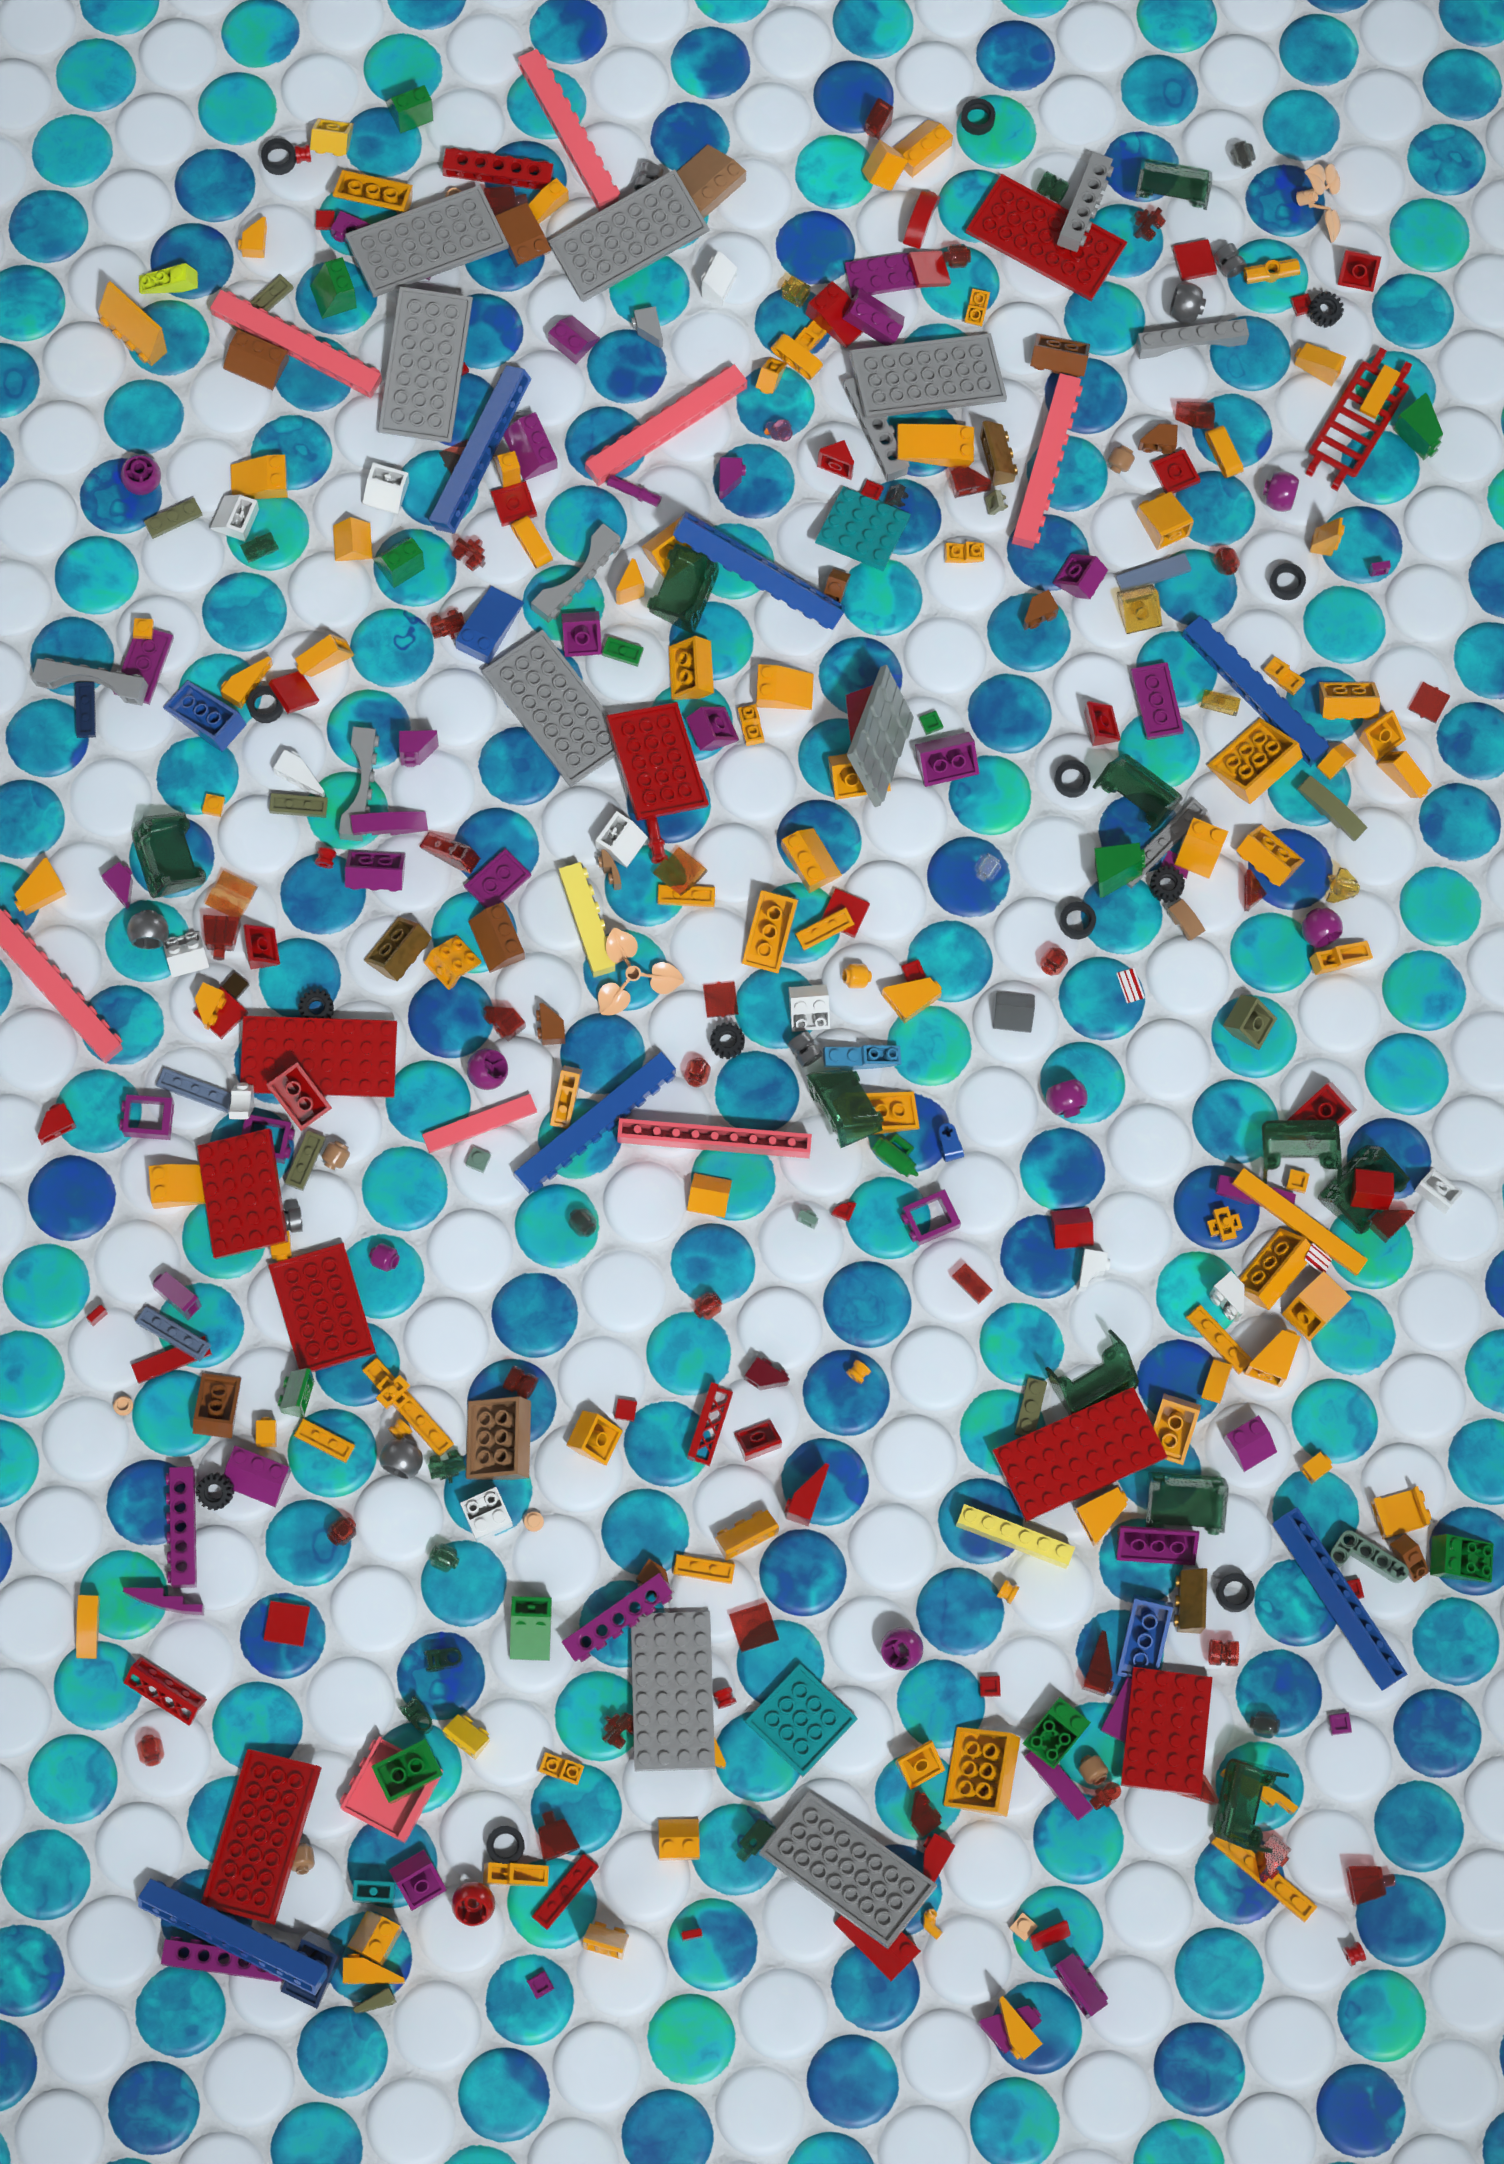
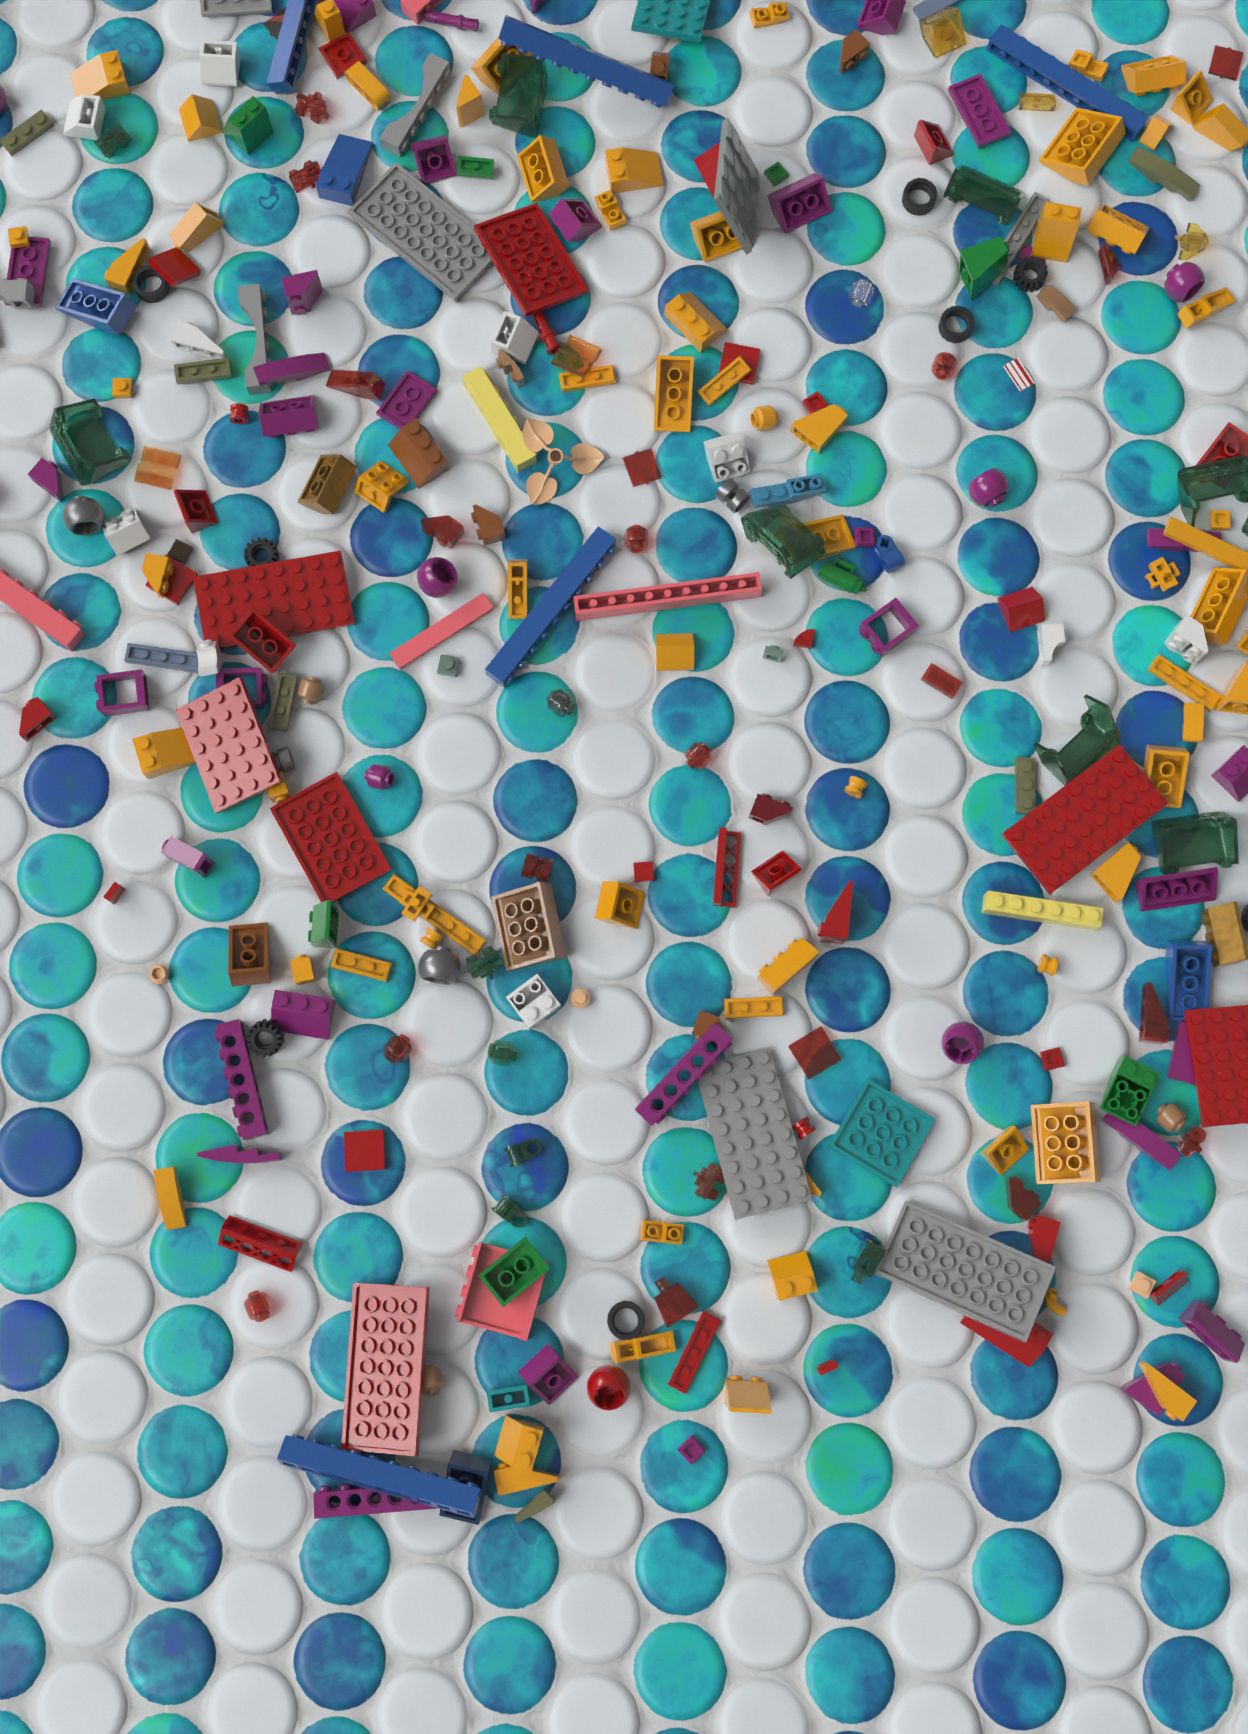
camera: 10 degrees left, 5 degrees up
red tile [131,1336,212,1384] -> none
sand blue tile [135,1306,211,1362] -> none
clear red torso [203,915,241,960] -> none
yellow slope [442,1714,490,1760] -> none
slope [510,1596,552,1661] -> none
black tyre [710,1022,745,1059] -> none
dark grey slope [993,991,1035,1033] -> none
olive slope [1223,995,1277,1050] -> none
none -> magenta tile [854,527,875,548]

